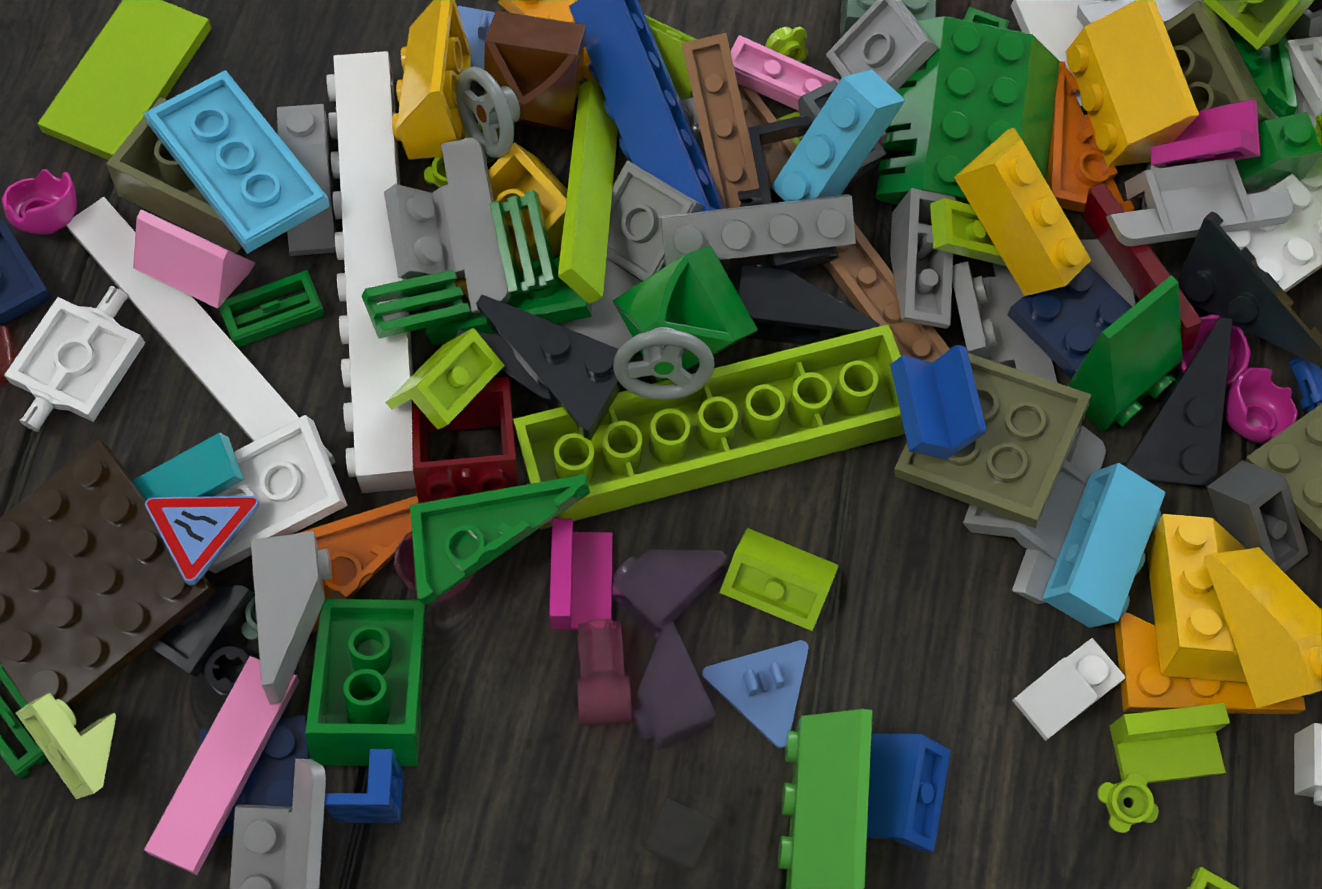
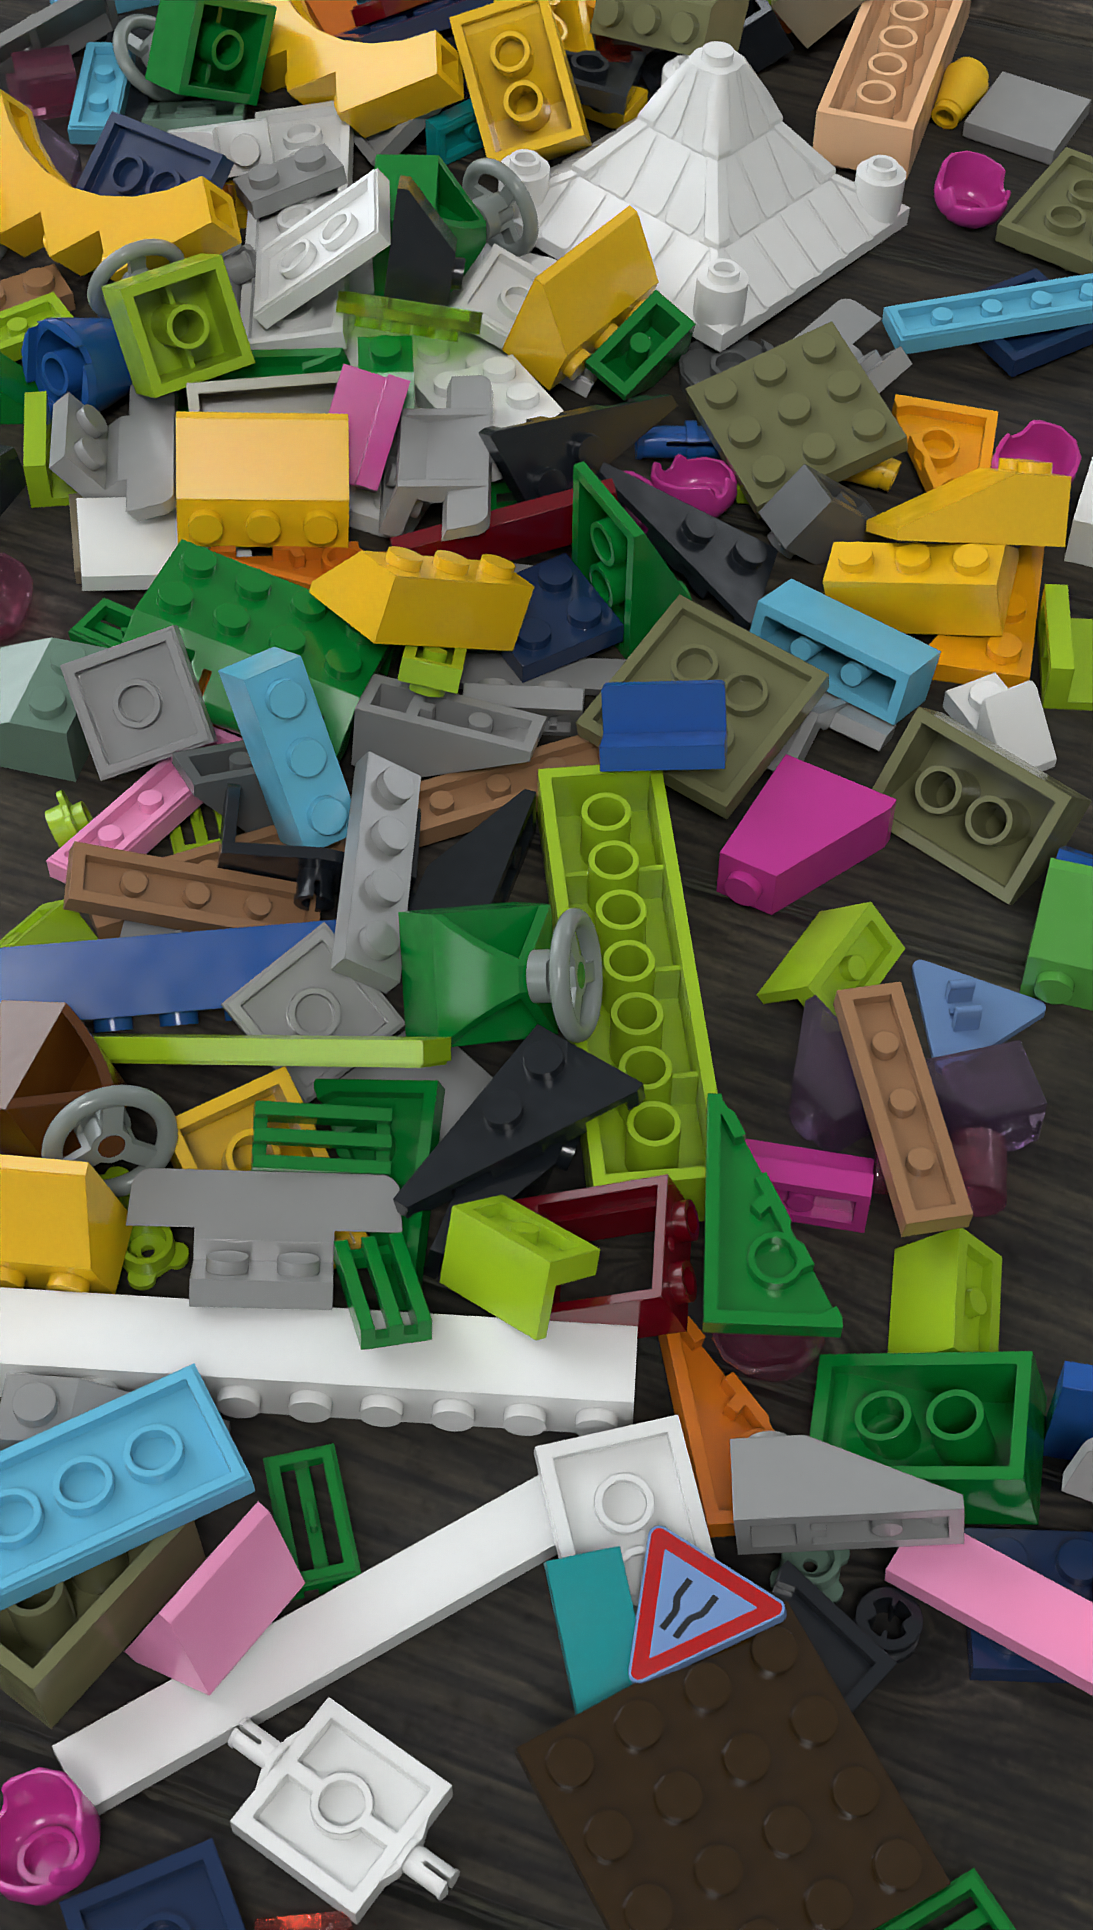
camera: 75 degrees left, 15 degrees down
yellowish green slope [16,693,116,799] -> none
none -> dark pink slope [716,754,897,915]
none -> medium nougat plate [833,982,973,1237]
none -> olive slope [872,706,1092,905]
none -> lime panel [888,1228,1002,1353]

